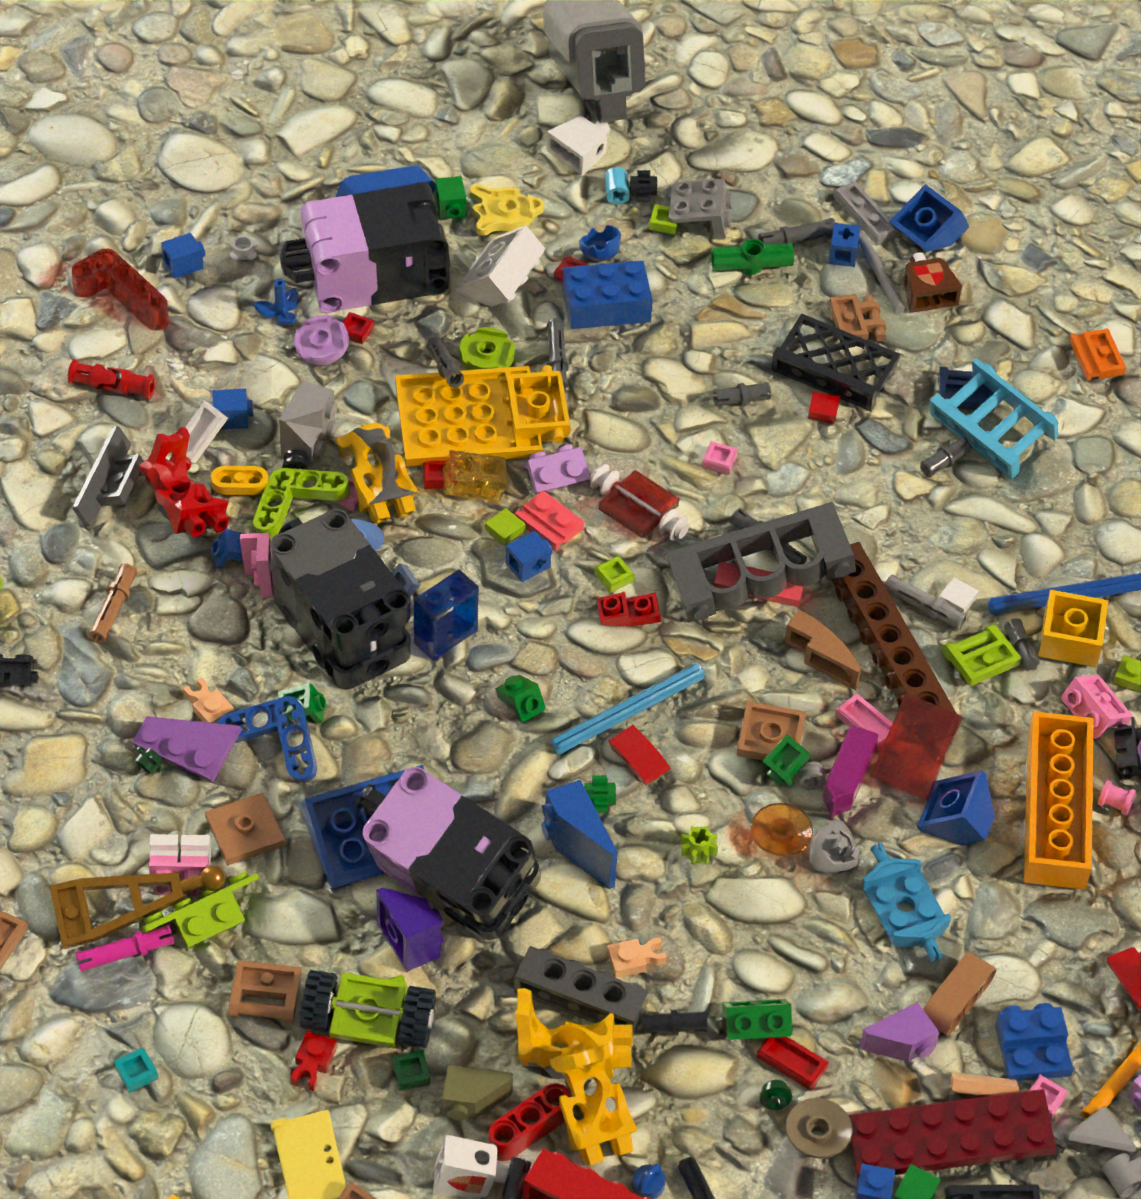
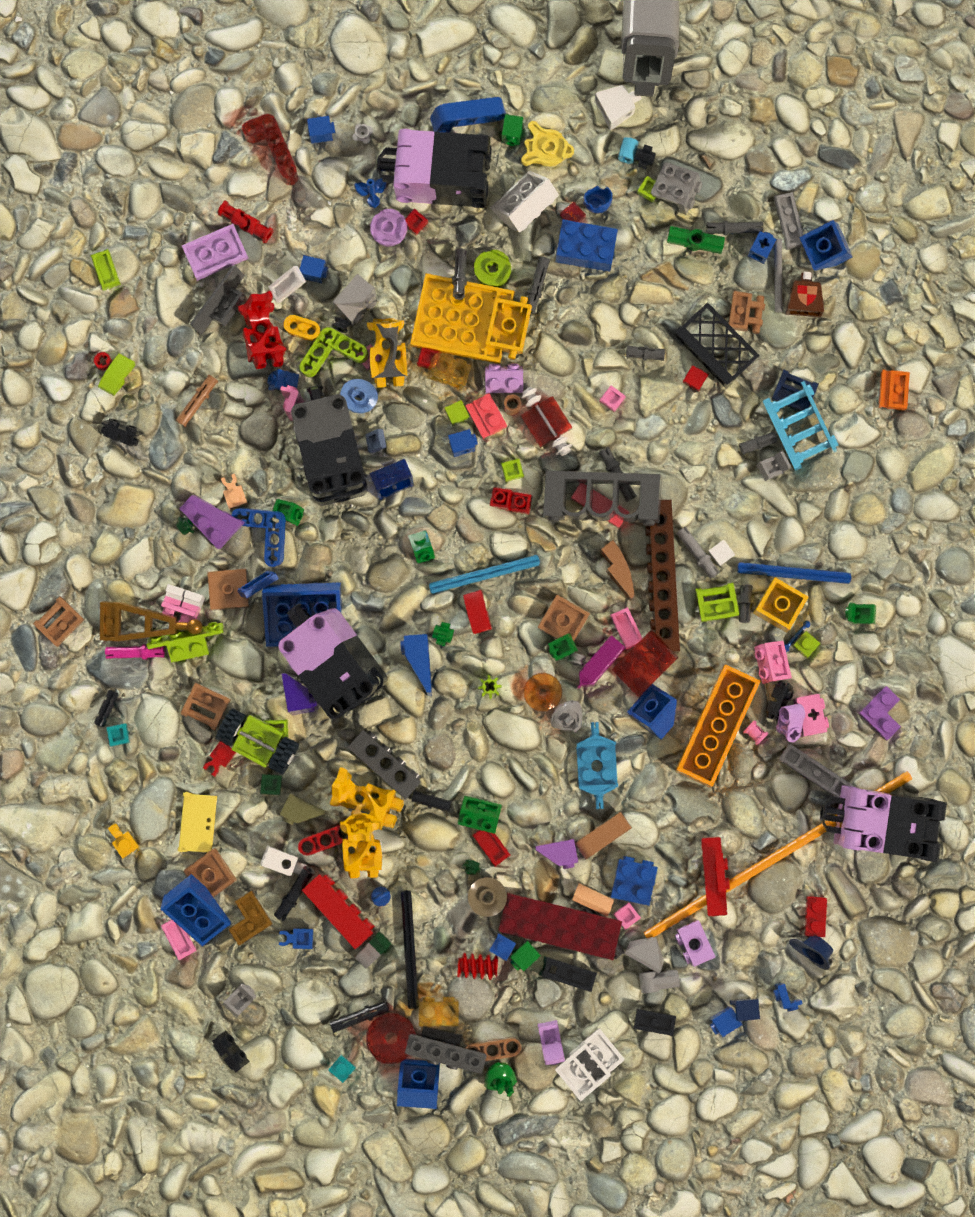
camera: 20 degrees right, 30 degrees up
light nougat plate [607,937,667,978] -> none
none -> black axle [94,690,118,727]
none -> lavender plate [182,224,249,281]
none -> blue tile [237,571,279,598]
none -> medium nougat beam [504,394,521,416]
none -> light grey bracket [757,451,791,481]
none -> blue hinge [785,620,811,652]

